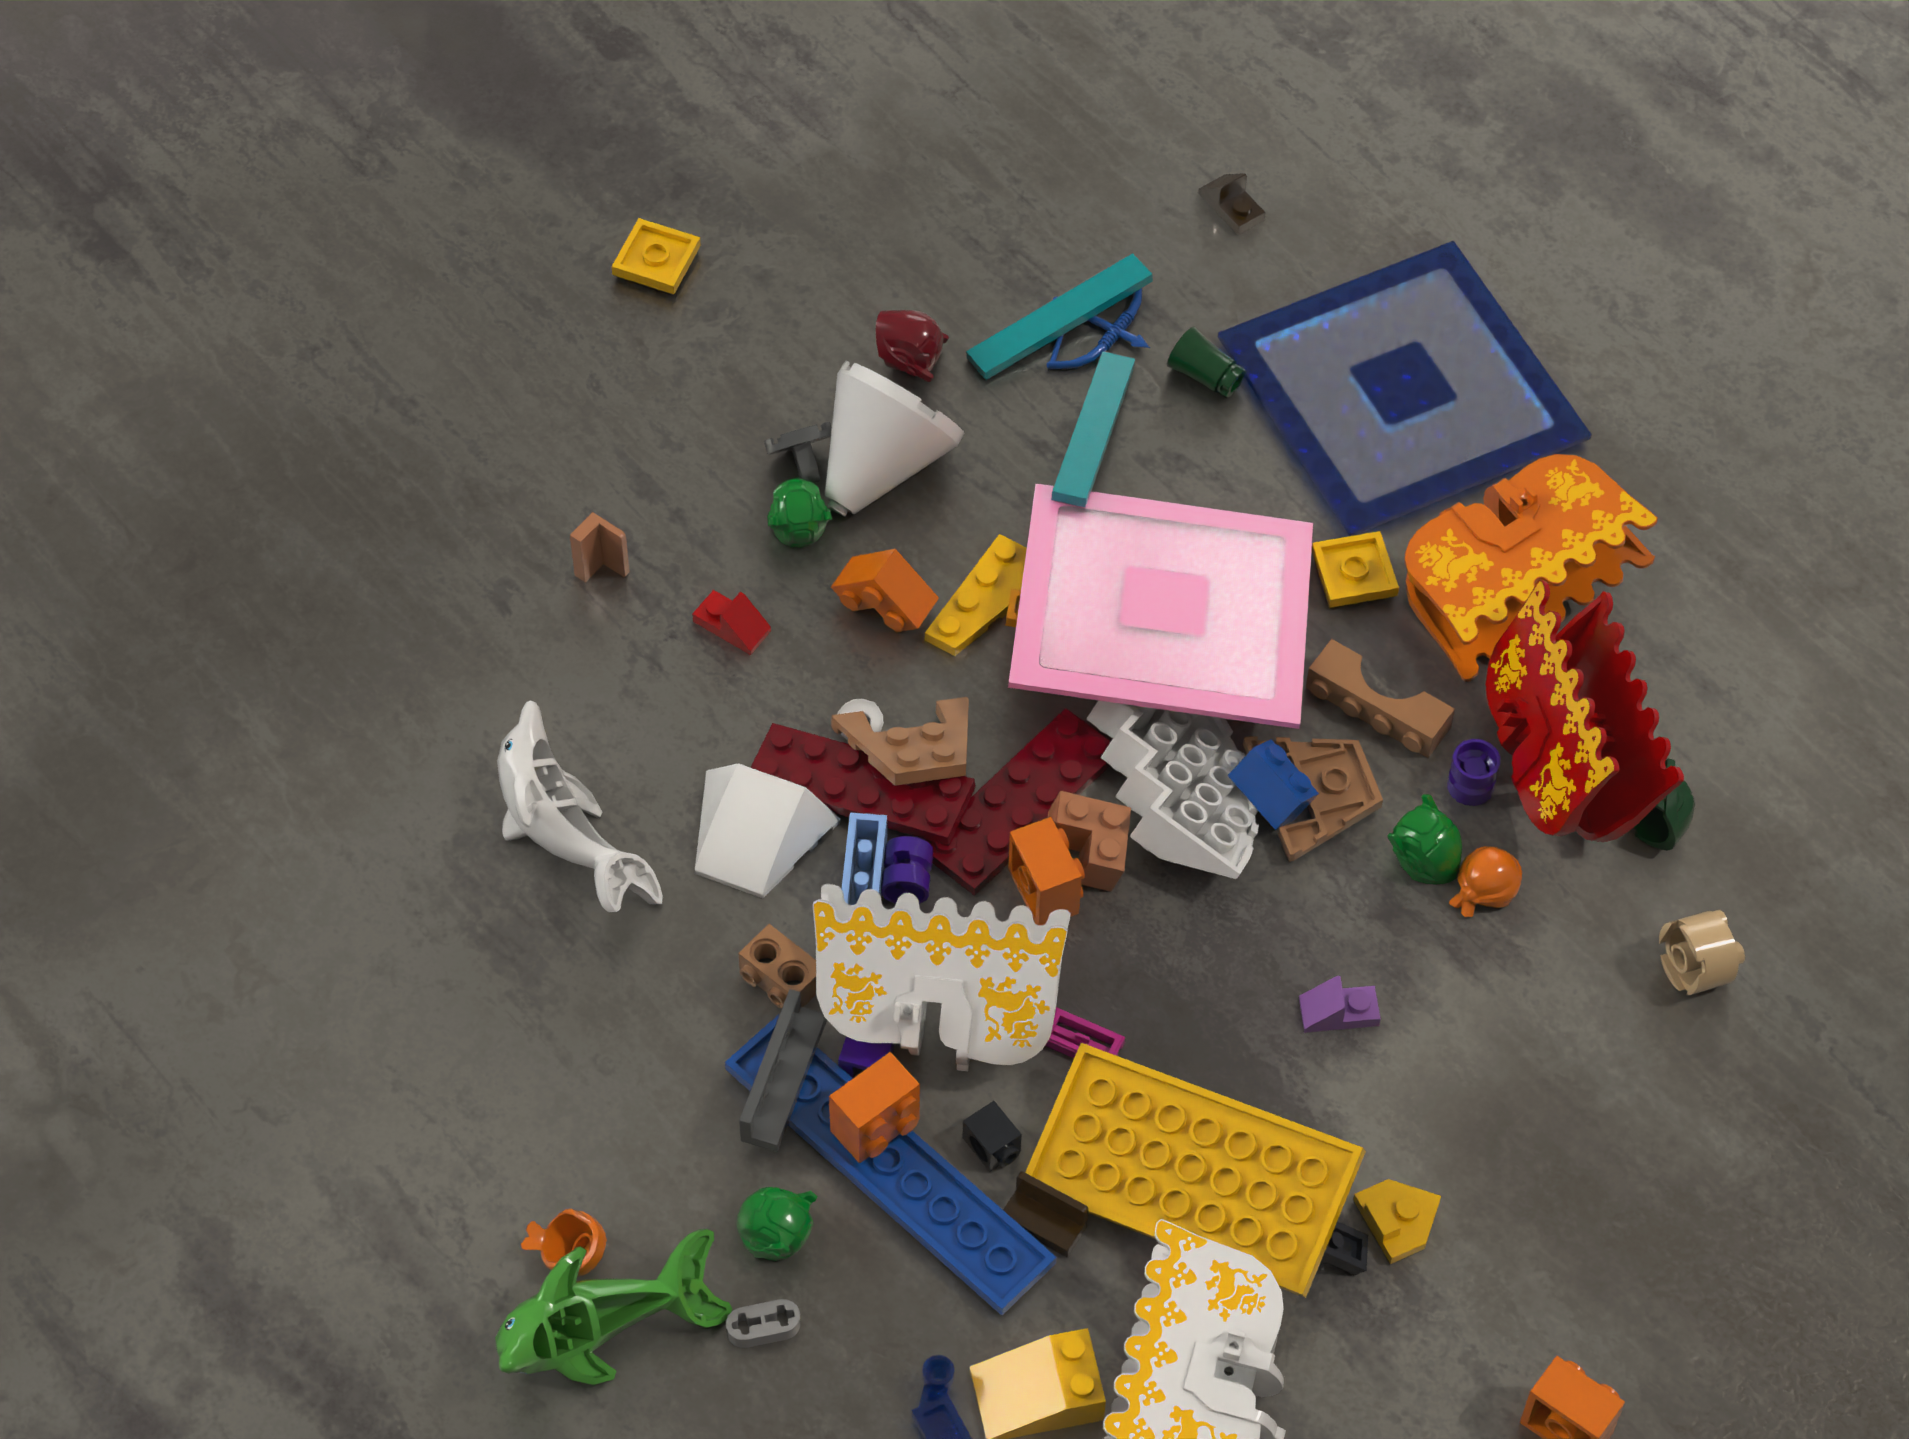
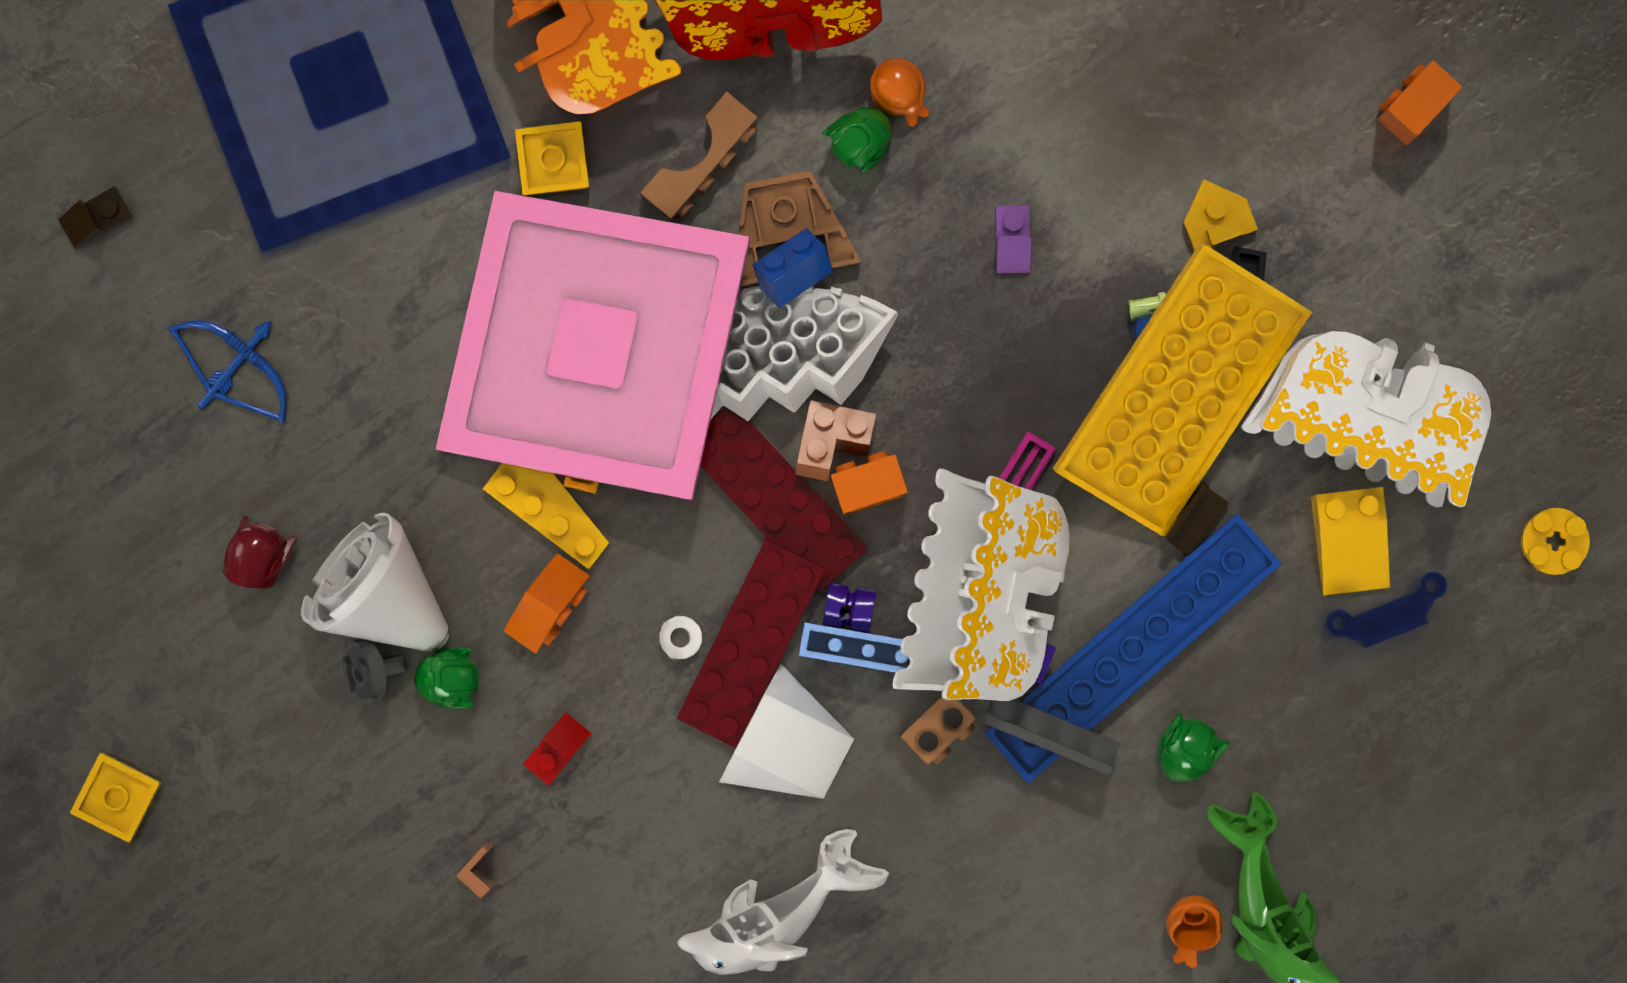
camera: 80 degrees left, 30 degrees up
light grey beam [726,1299,801,1348] -> none
orange brick [829,1052,920,1164] -> none
medium nougat wing [831,697,969,786] -> none
black brick [962,1101,1022,1172] -> none
teal tile [966,253,1153,380] -> none
teal tile [1051,351,1135,508] -> none
dark green plant [1167,327,1246,398] -> none
dark purple wheel [1447,739,1500,806] -> none

